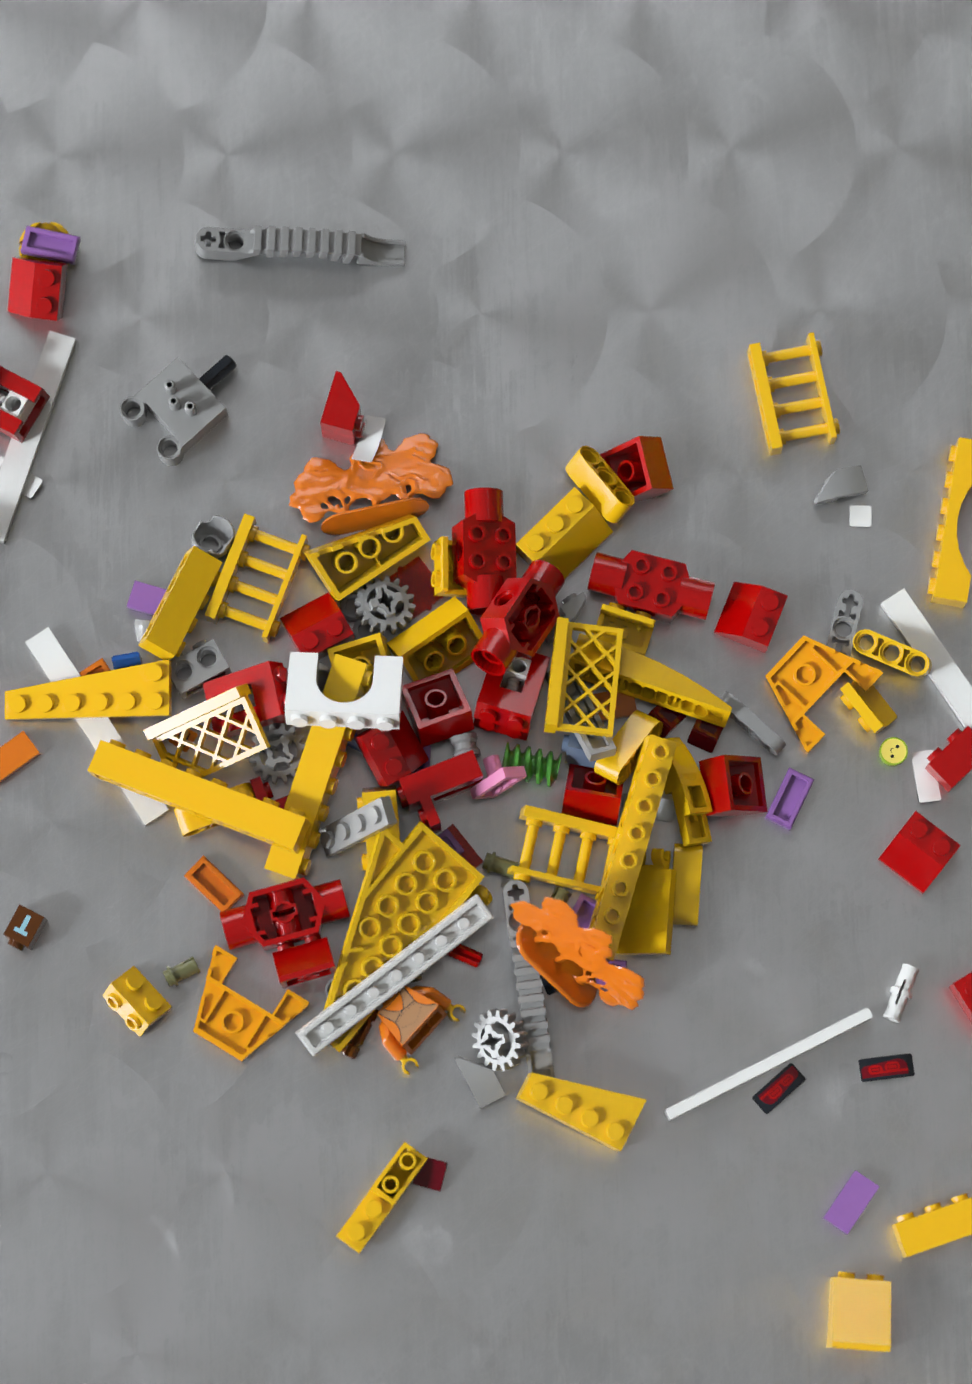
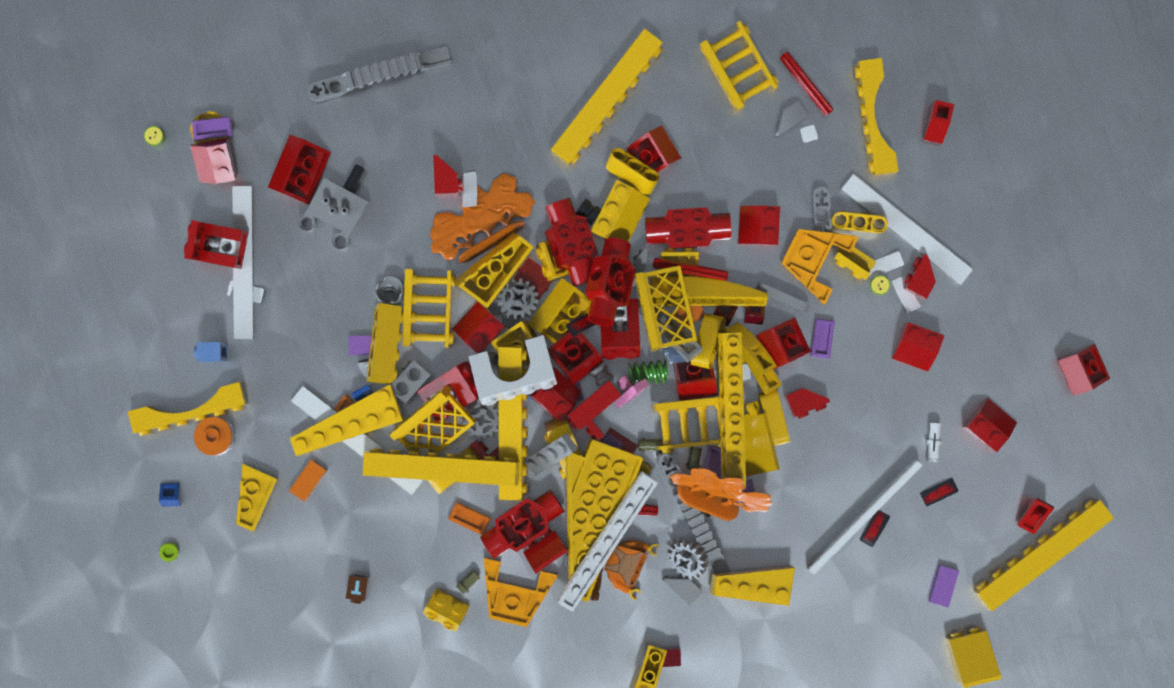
camera: 15 degrees left, 10 degrees up
none -> red slope [267,134,331,205]
none -> yellow brick [551,28,663,166]
none -> sticker [566,314,596,337]
none -> black wheel [576,198,601,225]
none -> red axle [653,258,728,281]
none -> red axle [780,52,833,116]
none -> red slope [784,388,830,419]
none -> white sticker [869,251,904,278]

